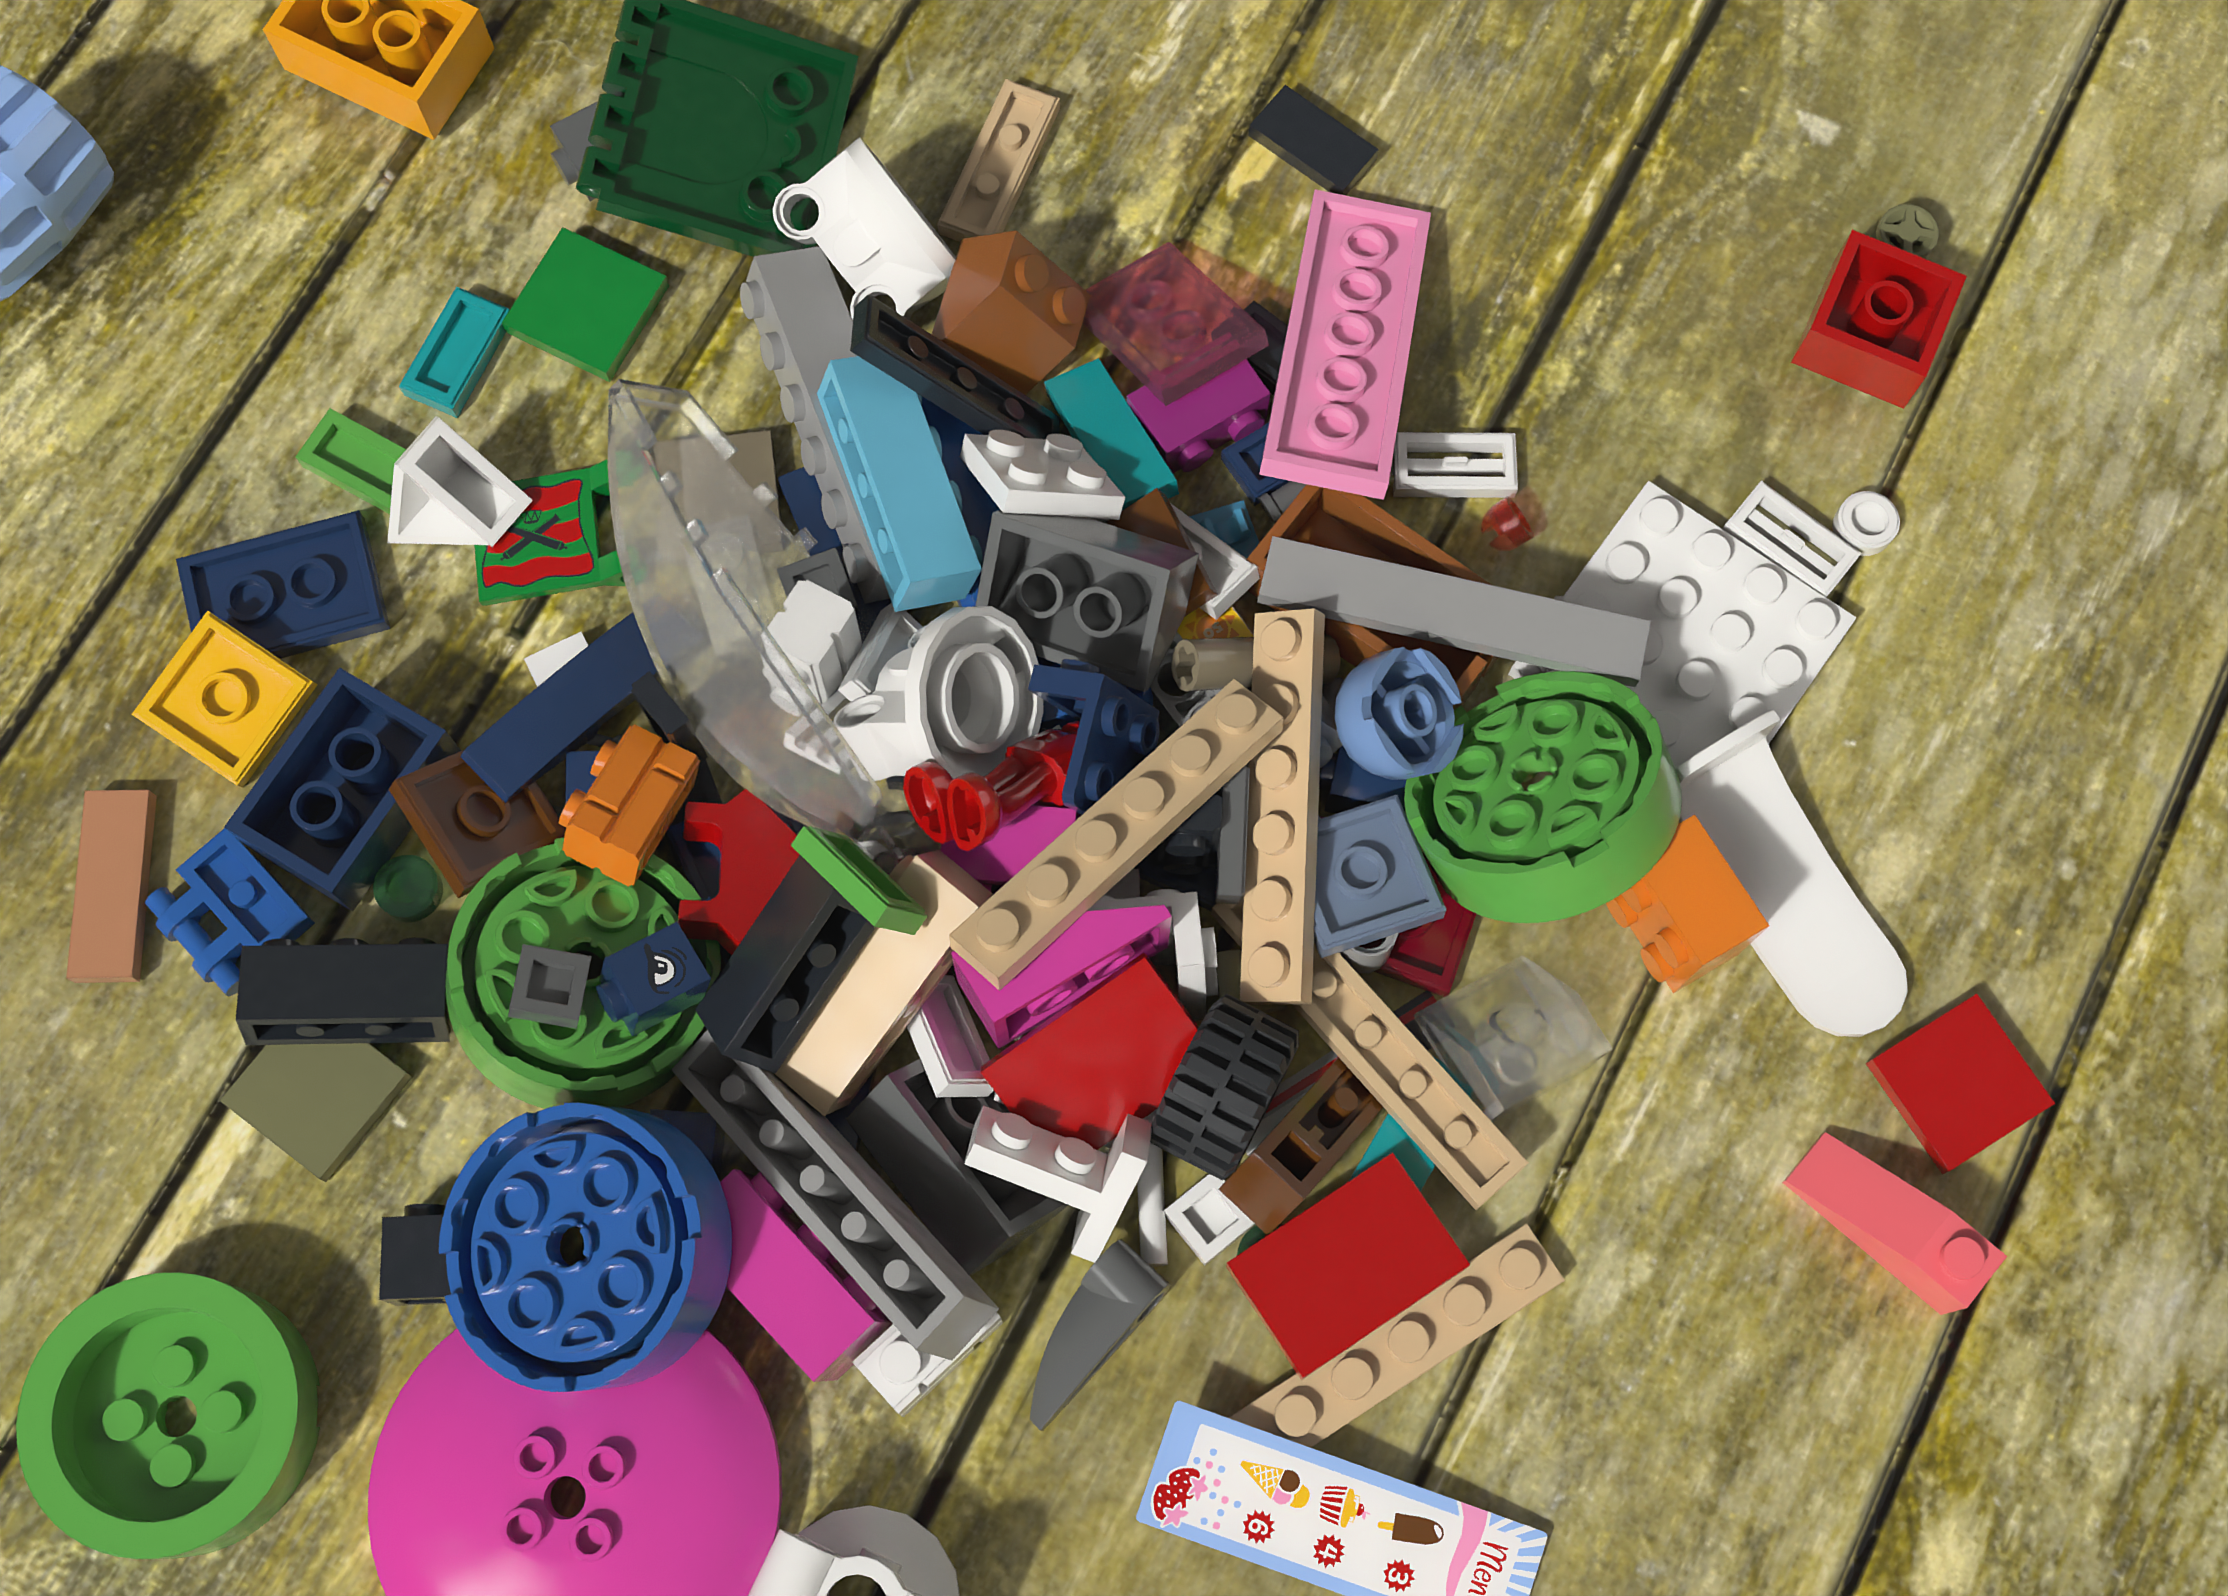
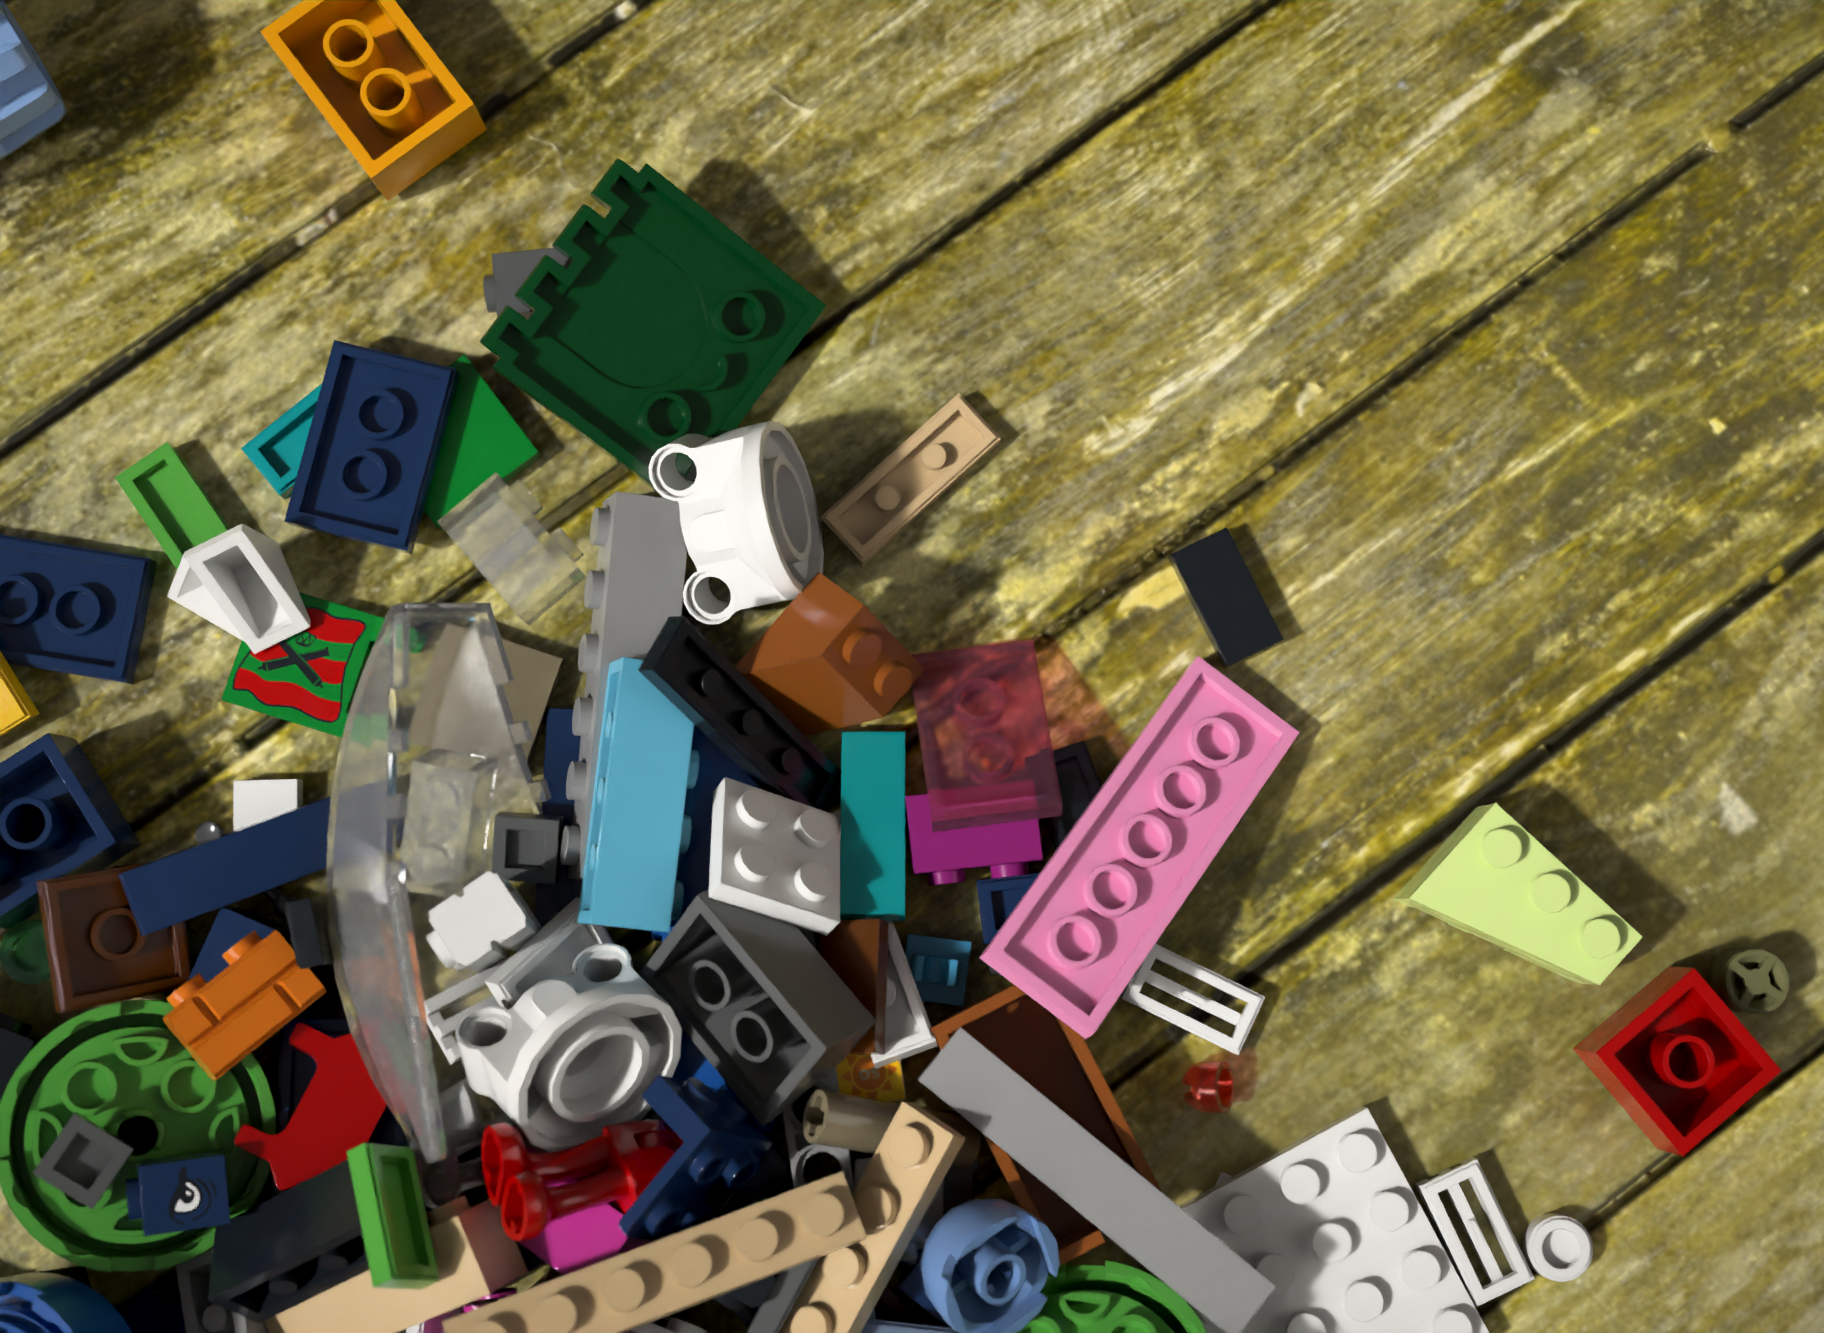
camera: 25 degrees right, 10 degrees up
none -> dark blue tile [285,340,460,554]
none -> clear brick [437,472,586,626]
none -> yellowish green wedge [1393,803,1642,985]

